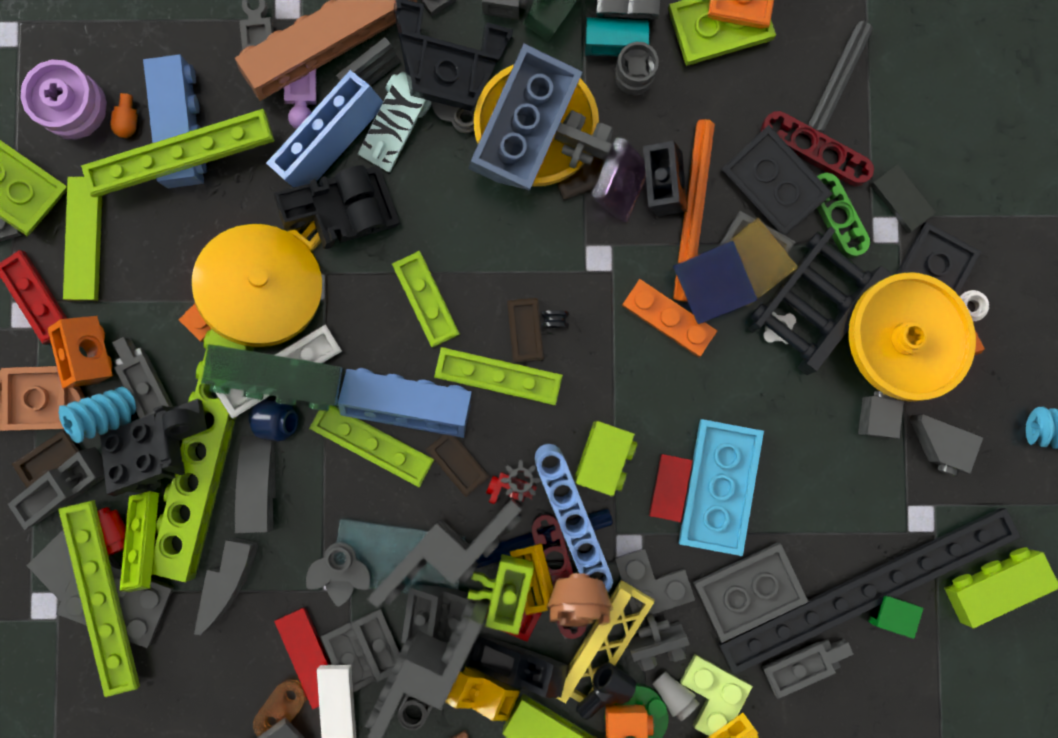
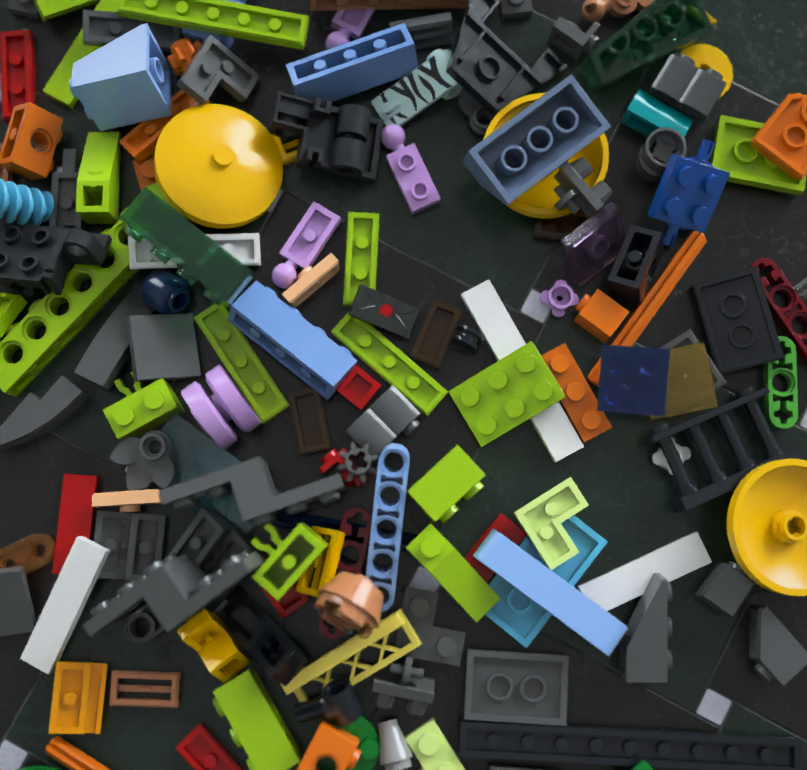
camera: 20 degrees right, 5 degrees down
none -> light blue slope [69,23,172,131]
none -> lime slope [76,132,121,224]
none -> dark grey plate [83,9,180,52]
none -> light nougat plate [92,489,162,513]
none -> lime brick [103,371,185,440]
none -> orange plate [118,89,211,165]
none -> dark grey tile [126,313,201,382]
none -> orange gear [167,38,201,76]
none -> dark grey plate [176,34,260,105]
none -> lavender wheel [181,364,262,450]
none -> lavender plate [272,201,341,289]
none -> light nougat plate [282,253,340,308]
none -> red plate [336,365,382,412]
none -> dark grey brick [346,385,421,458]
none -> pearl dark grey tile [348,284,420,339]
none -> lavender plate [381,124,441,214]
none -> lime slope [406,523,501,623]
none -> lime plate [448,341,566,447]
none -> white tile [461,279,584,463]
none -> light blue beam [473,528,628,656]
none -> yellowish green plate [513,477,589,570]
none -> lavender plate [540,280,579,317]
none -> orange brick [573,289,629,343]
none -> white tile [577,532,712,611]
none -> dark grey slope [619,573,673,683]
none -> blue plate [647,139,730,247]

